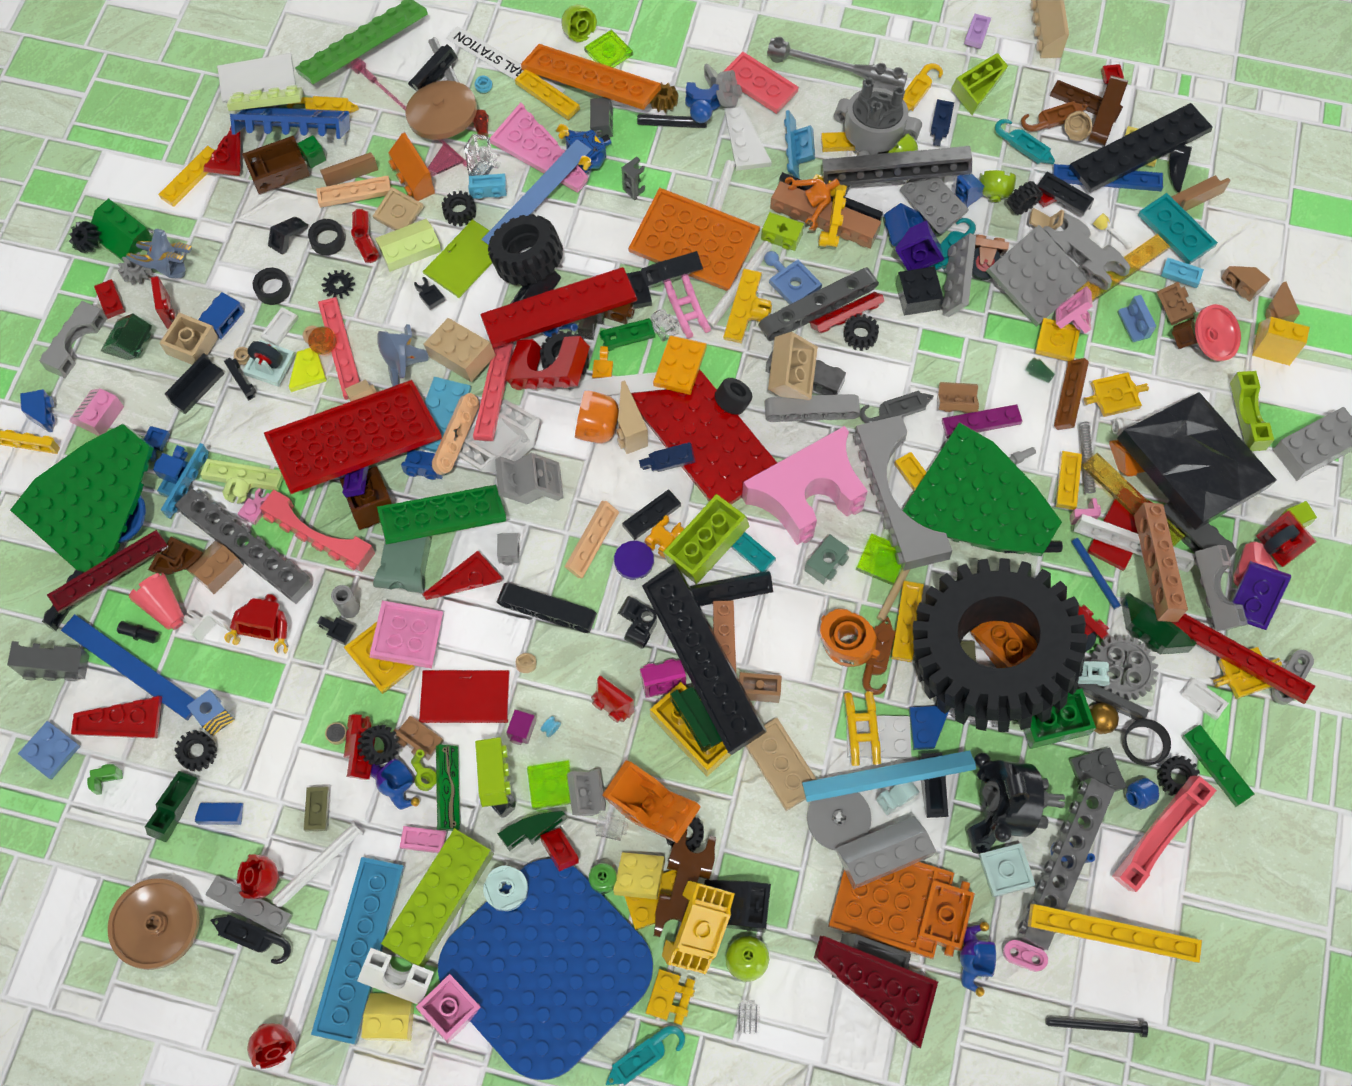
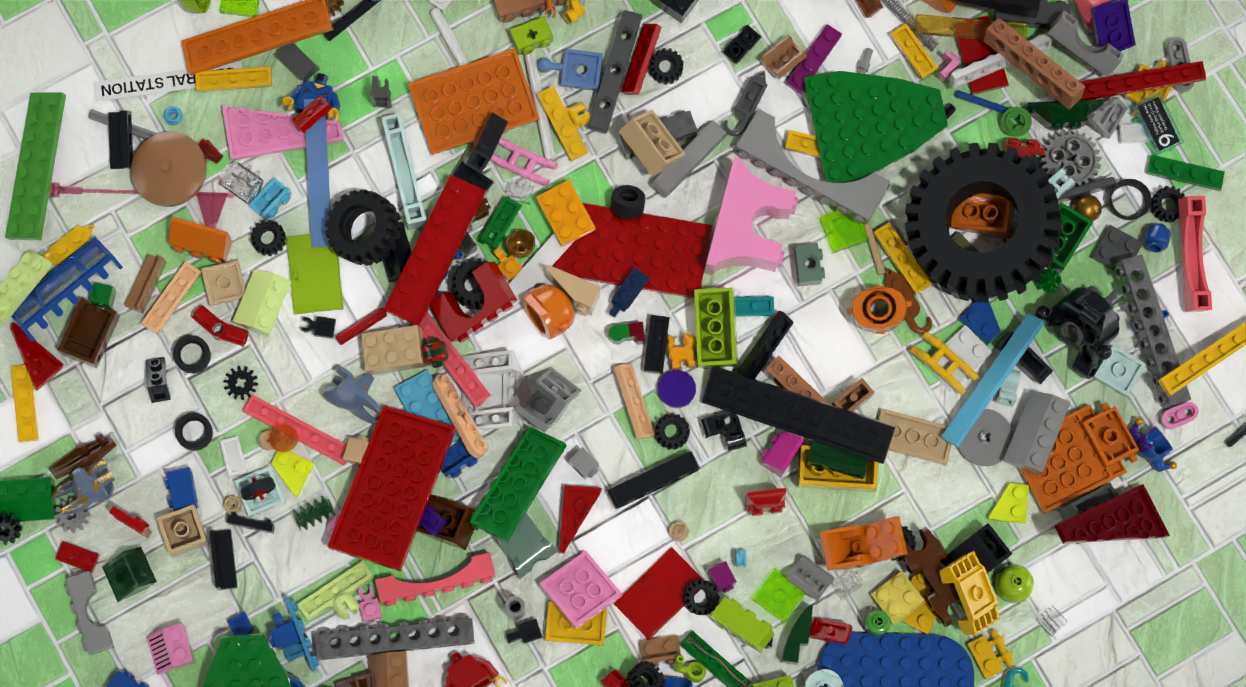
camera: 50 degrees left, 10 degrees up
none -> reddish brown piece [48,433,117,479]
none -> red plate [292,96,332,133]
none -> clear green piece [292,495,336,531]
none -> red axle [335,307,387,345]
none -> light aqua arch [381,113,427,230]
none -> dark green head [422,338,449,368]
none -> pearl gold hair [506,229,535,258]
none -> dark grey slope [516,376,556,416]
none -> leg [609,322,645,345]
none -> black tyre [655,413,690,450]
none -> black tyre [683,580,720,615]
none -> black slope [723,24,762,64]
none -> neon yellow wing [988,483,1029,524]
none -> bright green gear [1001,106,1032,137]
none -> green gear [1038,269,1062,293]
none -> light grey wing [1087,96,1128,139]
none -> piece [1132,93,1184,156]

